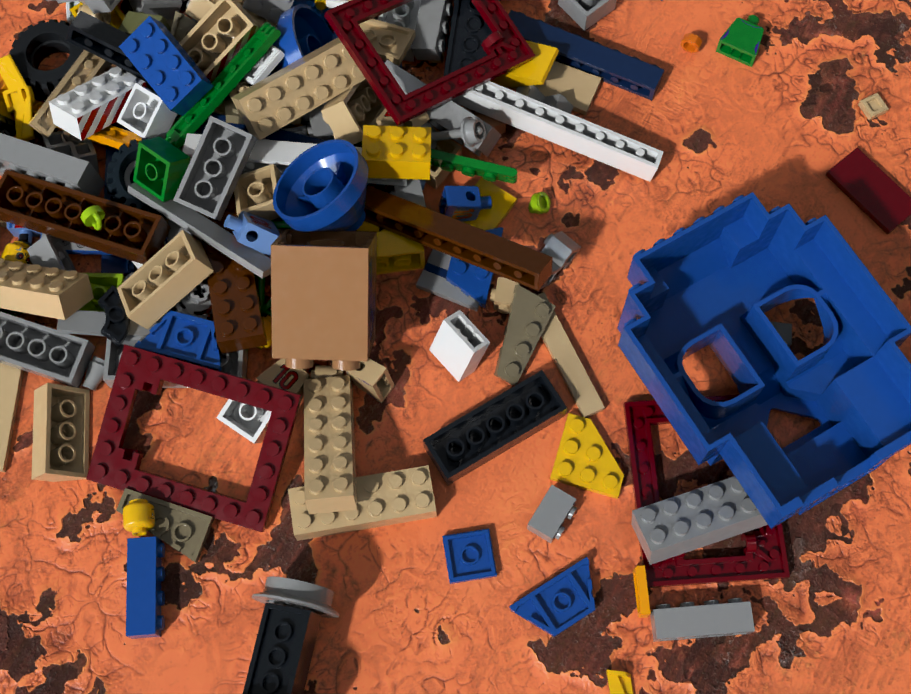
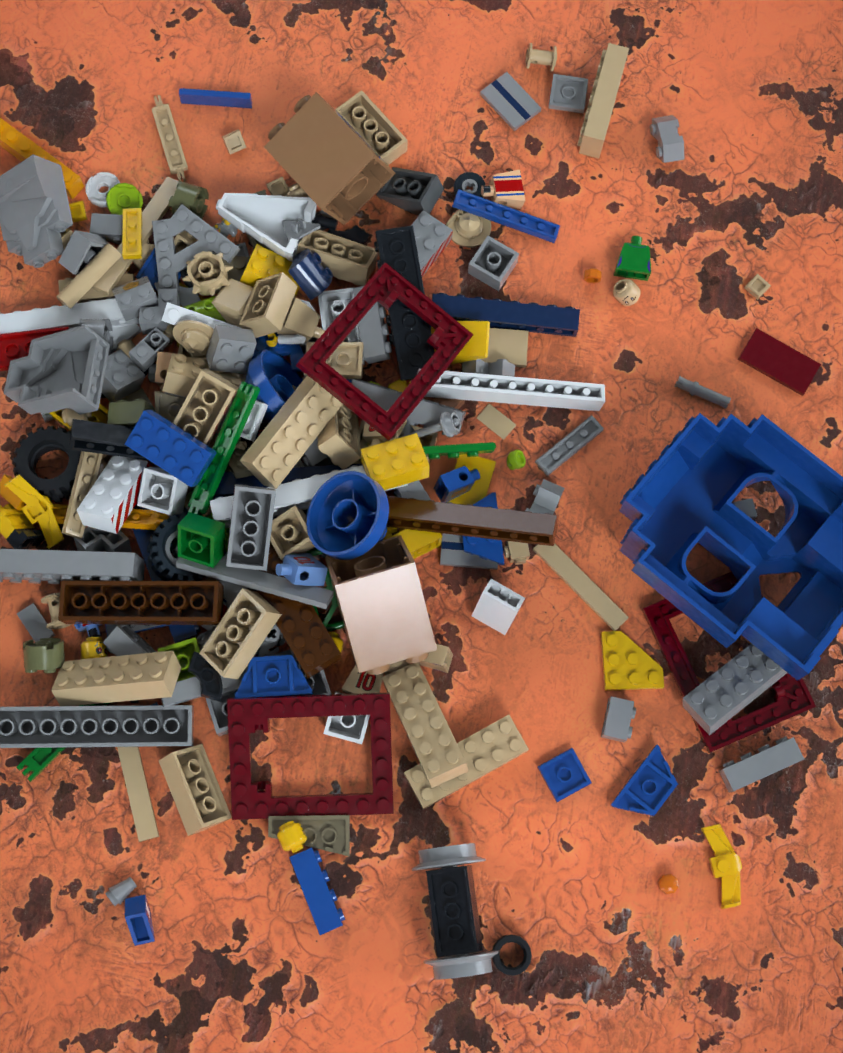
camera: 25 degrees left, 5 degrees up
lime tile [80,205,105,230] -> none
light grey cone [82,356,105,391] -> none
black brick [423,370,567,486] -> none
dark tan wing [494,284,556,386] -> none
light orange tile [633,565,651,618] -> none
none -> tan sticker [477,403,516,440]
none -> light grey tile [535,415,604,476]
none -> tan head [613,279,641,306]
none -> light grey pin [675,376,731,409]

